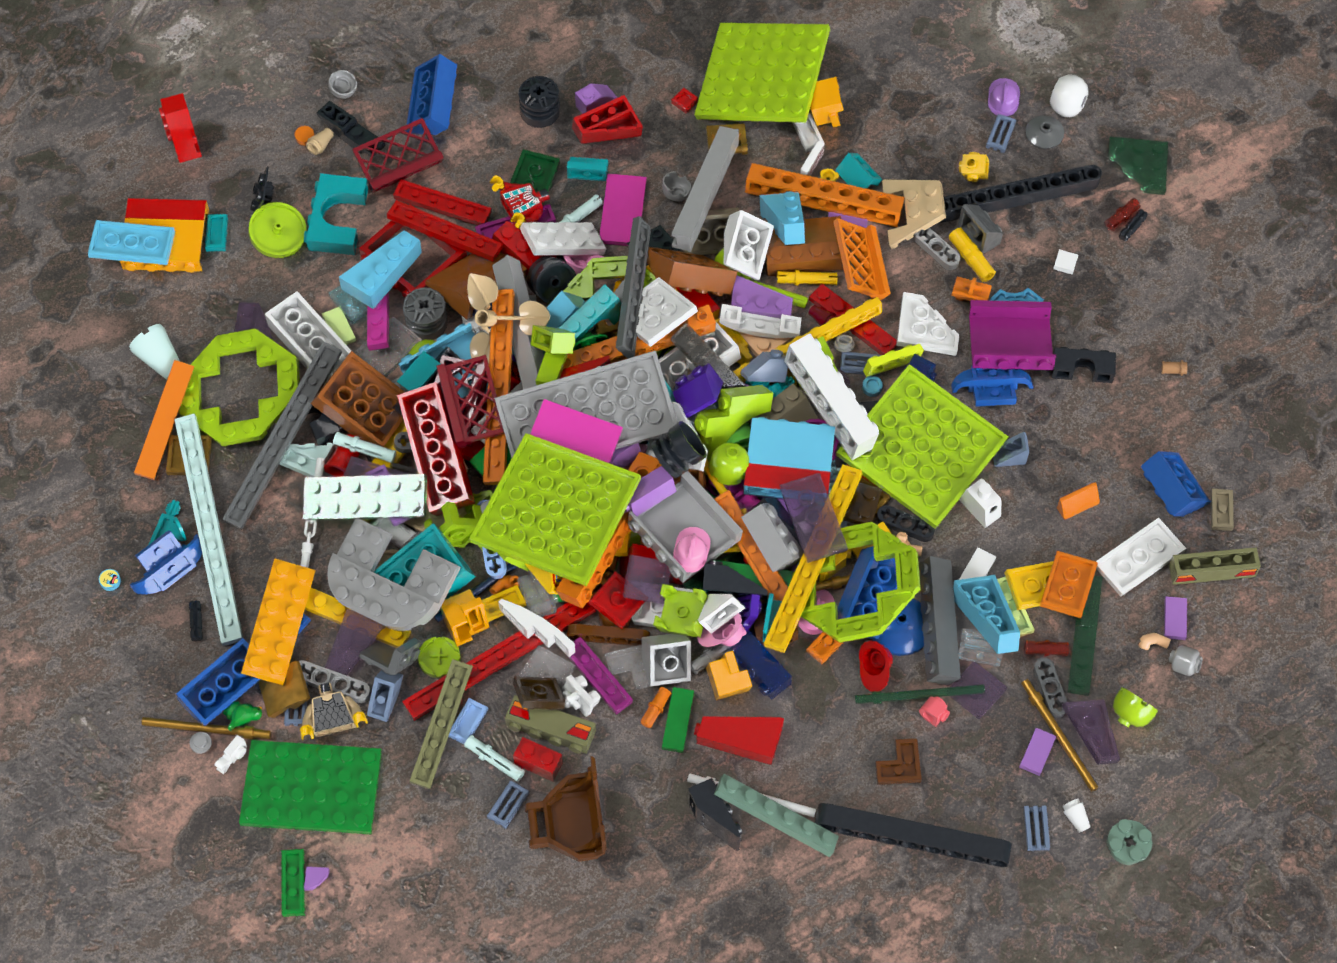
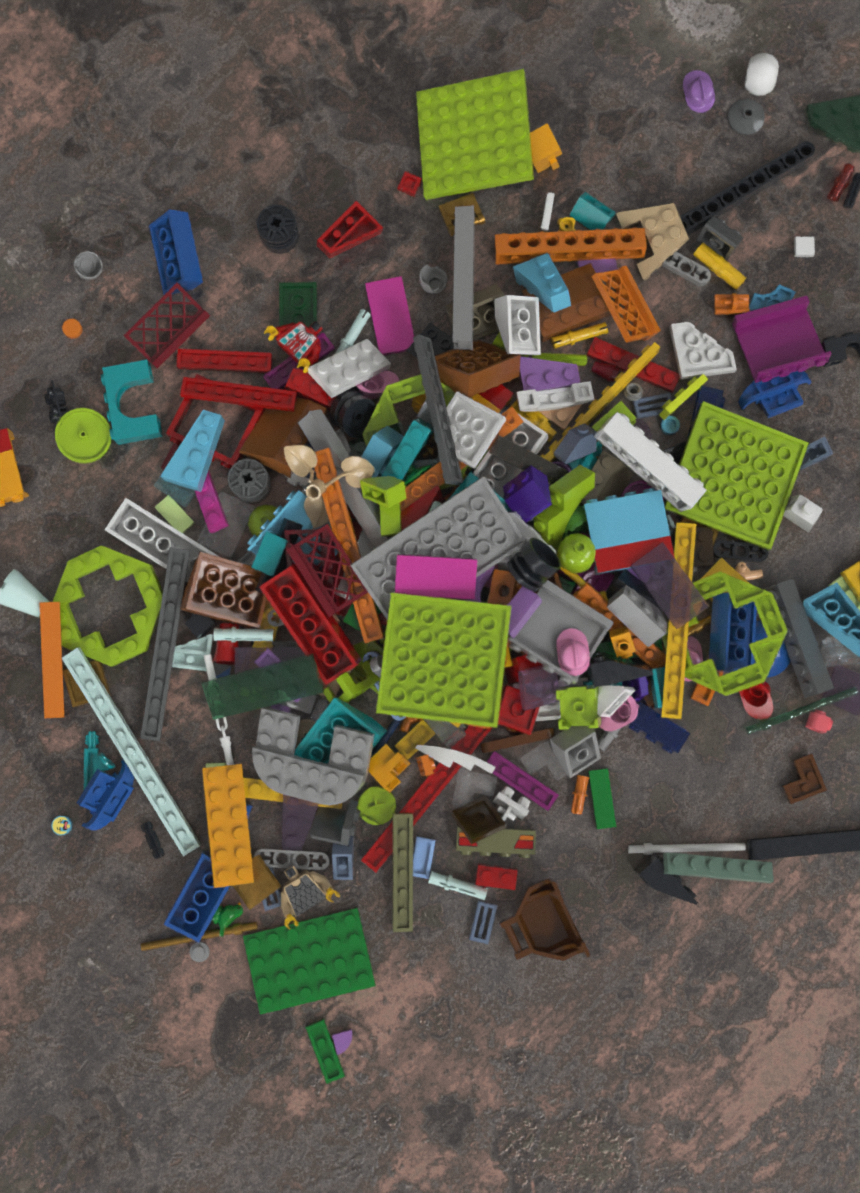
camera: 15 degrees left, 20 degrees up
teal tile [205,214,228,252] -> none
white plate [215,735,247,774] -> none
clear purple wing [234,302,273,340] -> none
tan cone [306,128,334,155] -> none
black slope [316,101,386,157] -> none
teal panel [567,157,608,181] -> none
medium lavender slope [575,83,618,114] -> none
red slope [694,716,784,765] -> none
light orange plate [706,651,752,701] -> none
white tile [792,113,824,152] -> none
yellow brick [959,152,990,182] -> none
white tile [959,548,996,580] -> none
sand blue tile [986,114,1016,153] -> none
none -> orange plate [416,754,436,776]
none -> light orange brick [609,626,636,659]

